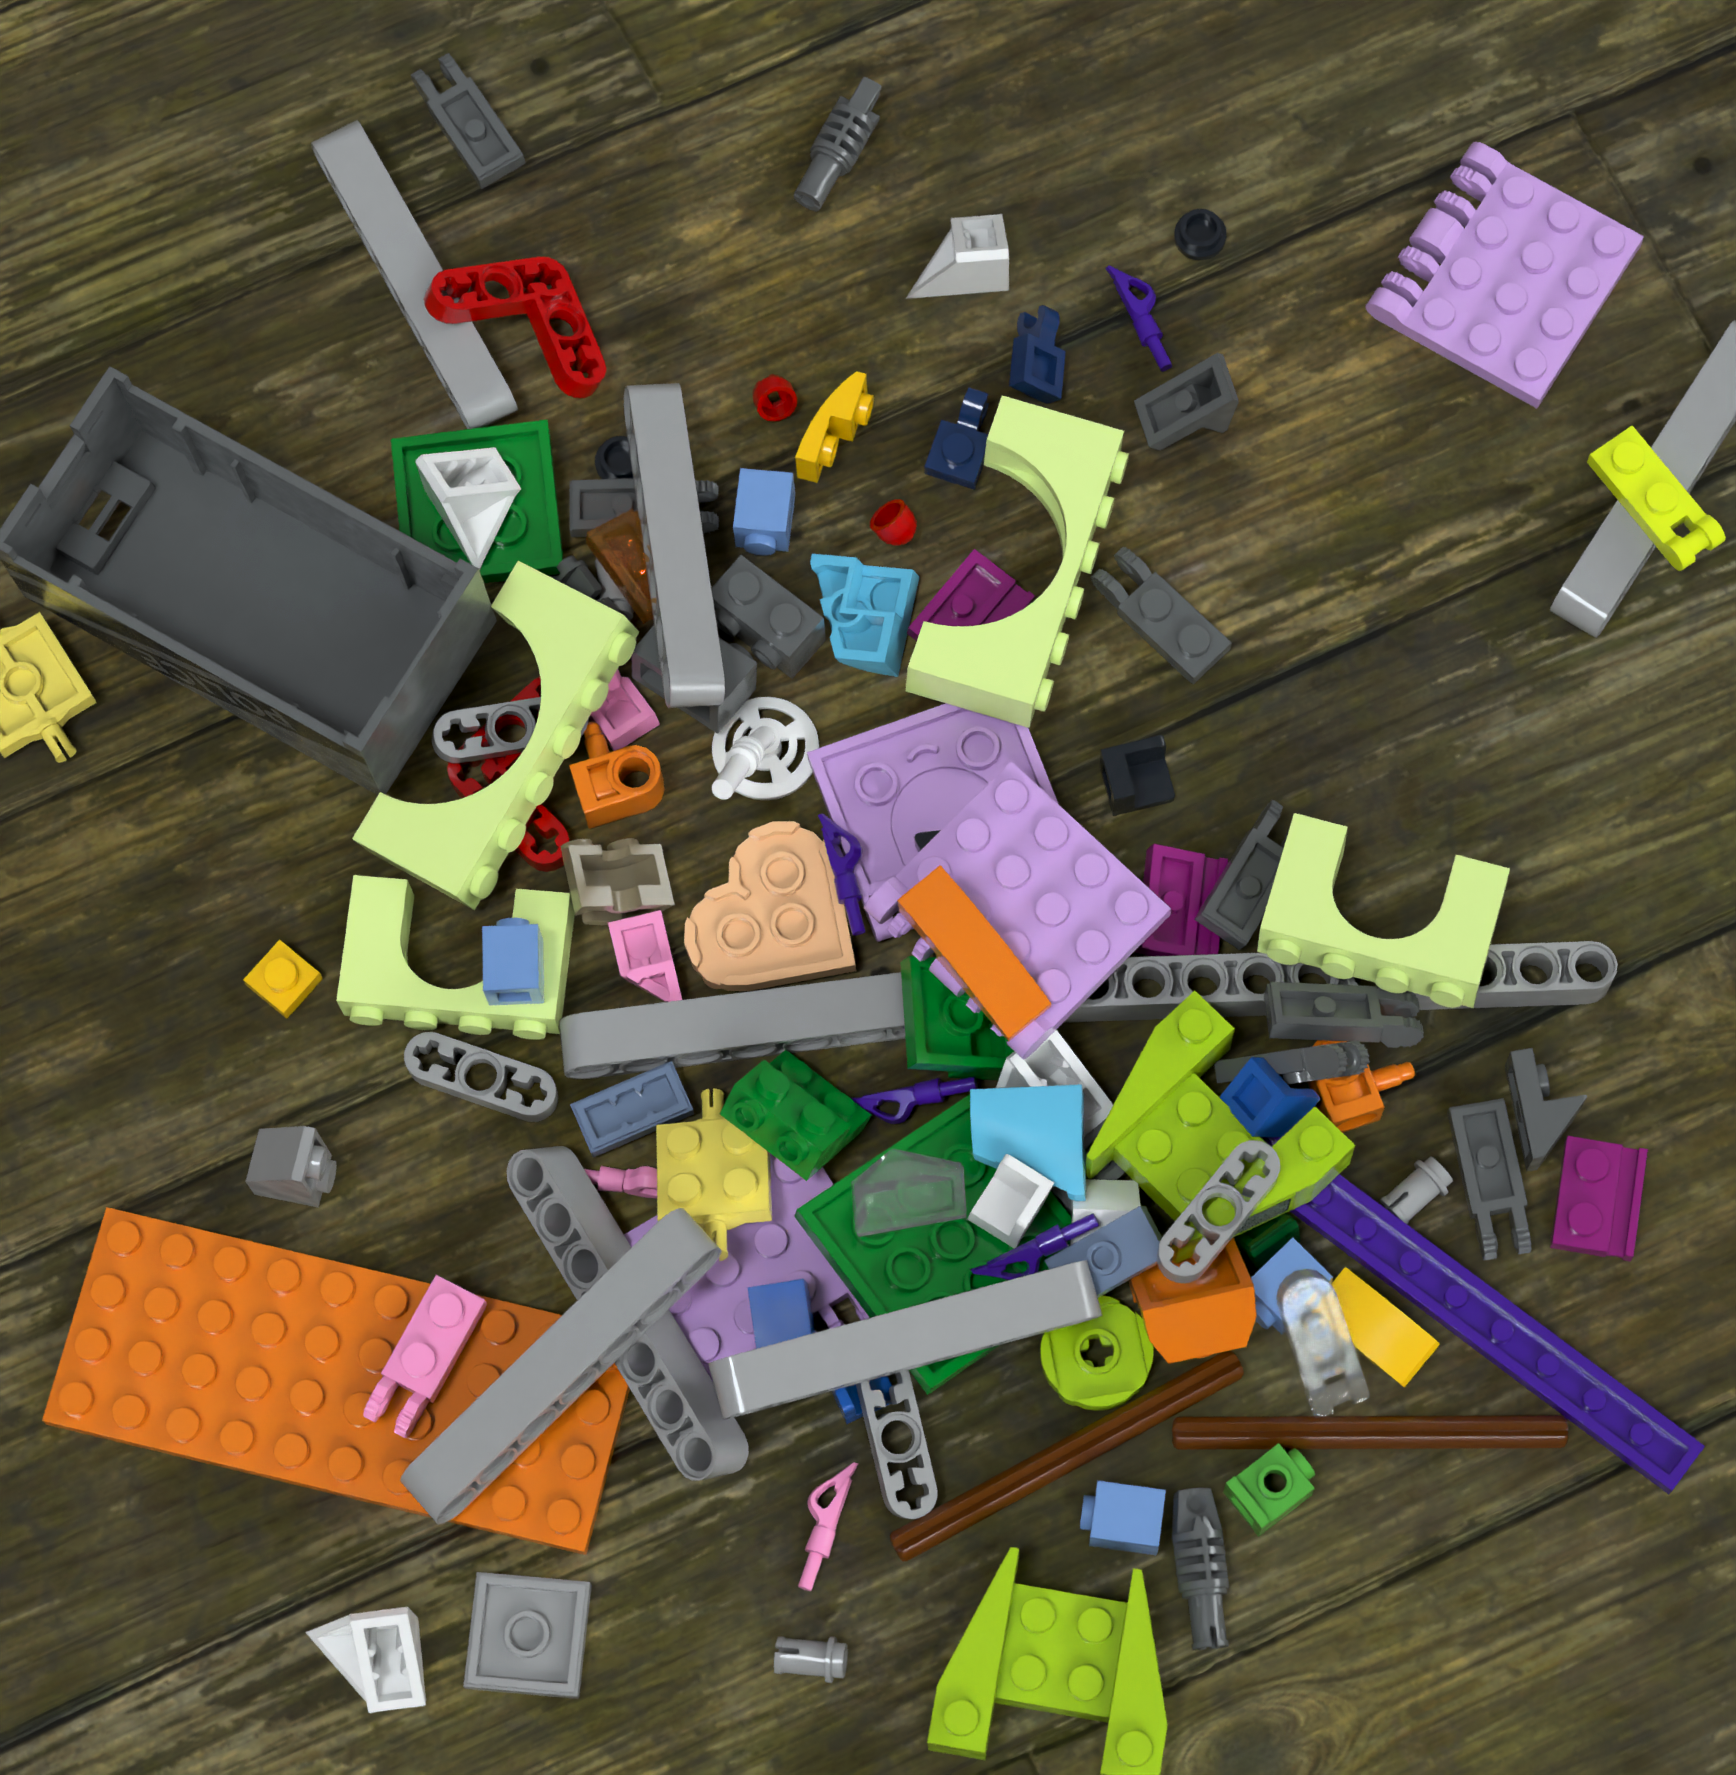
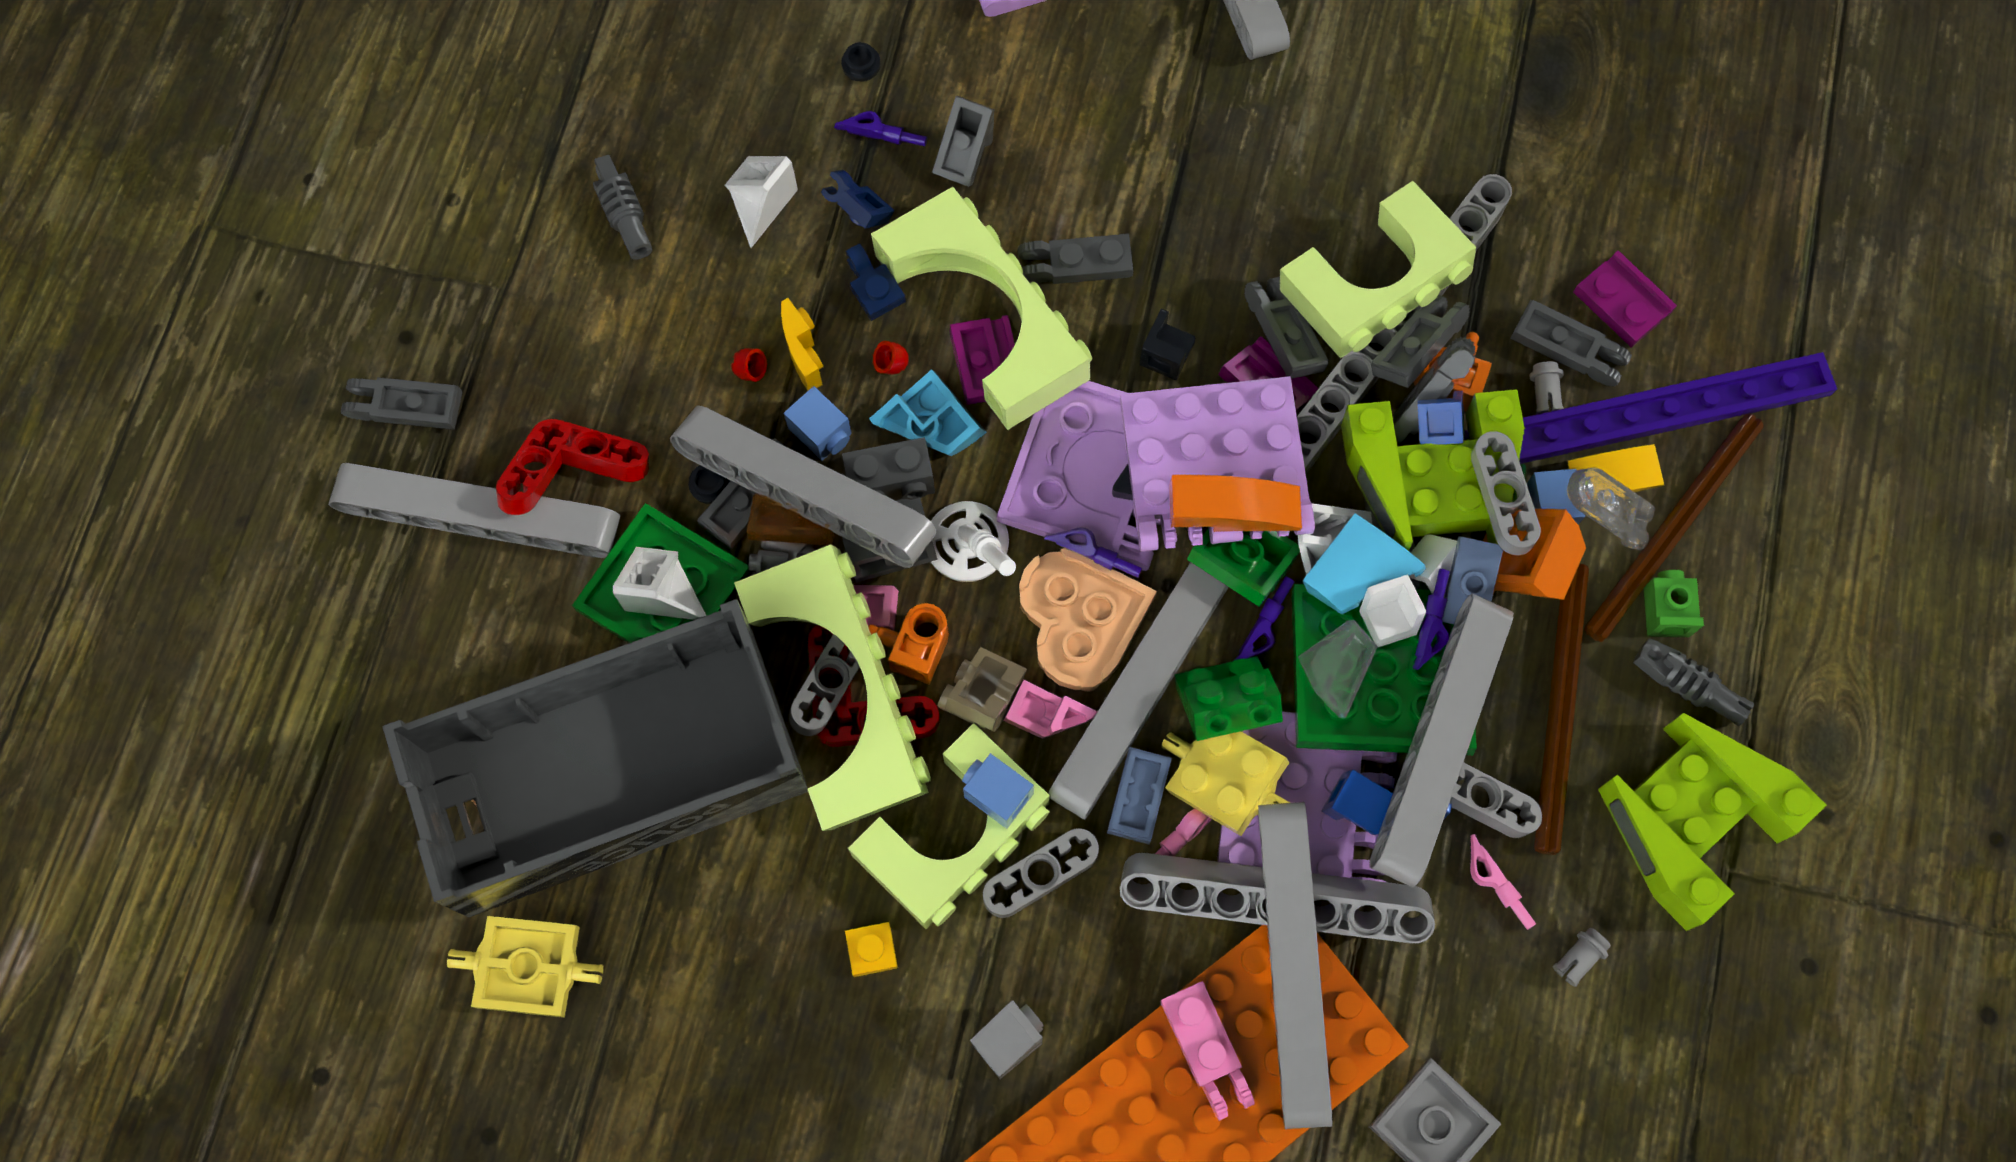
camera: 55 degrees left, 0 degrees up
lime plate [1040,1295,1154,1411] -> none
medium blue brick [1080,1481,1166,1555] -> none
dark grey slope [1504,1048,1587,1172] -> none

